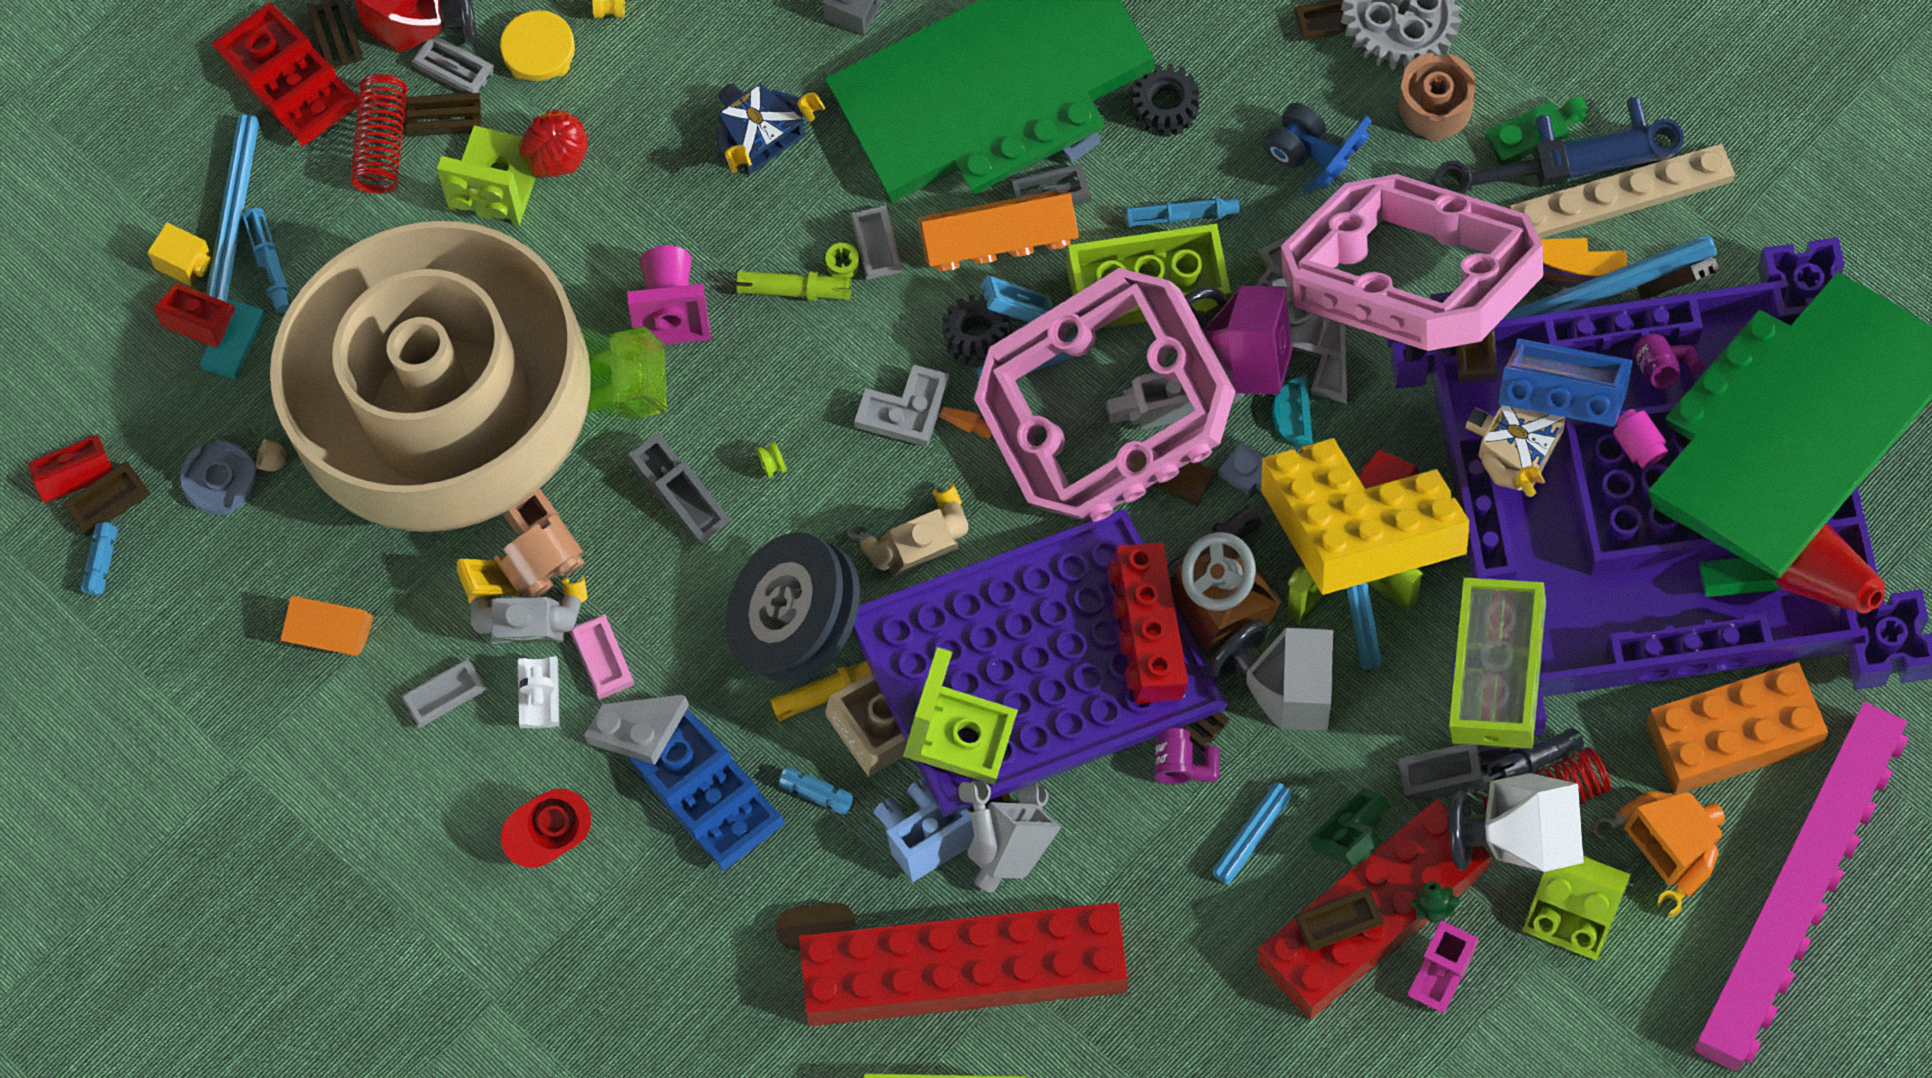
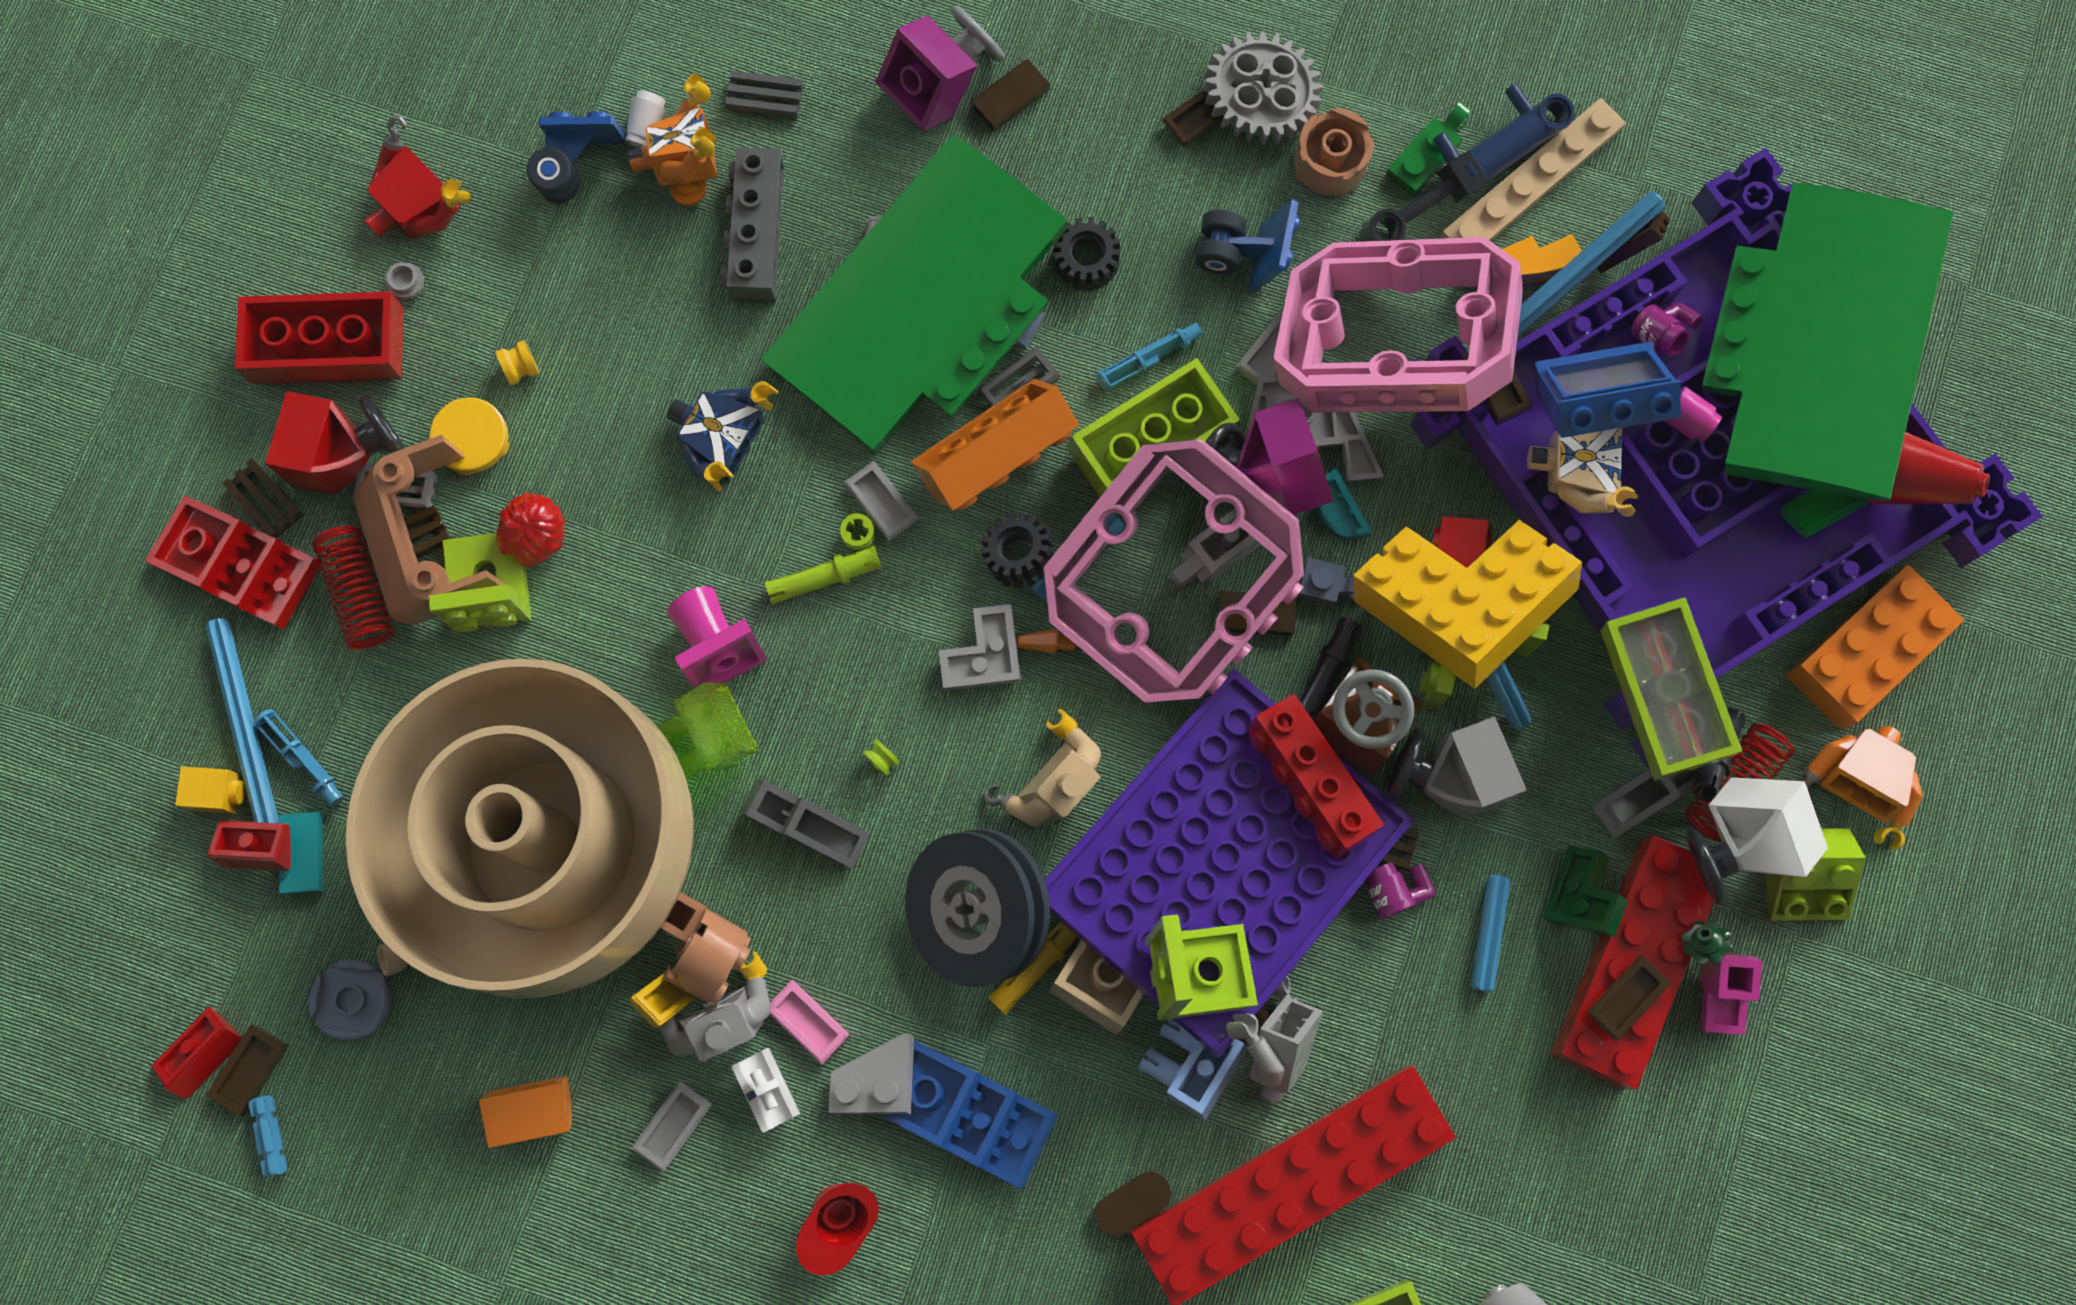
camera: 30 degrees left, 10 degrees up
dark azure axle [778,766,854,815] -> none
dark azure tile [980,276,1054,323] -> none
dark pink brick [1694,701,1909,1073] -> none
none -> nougat windscreen [354,435,506,626]

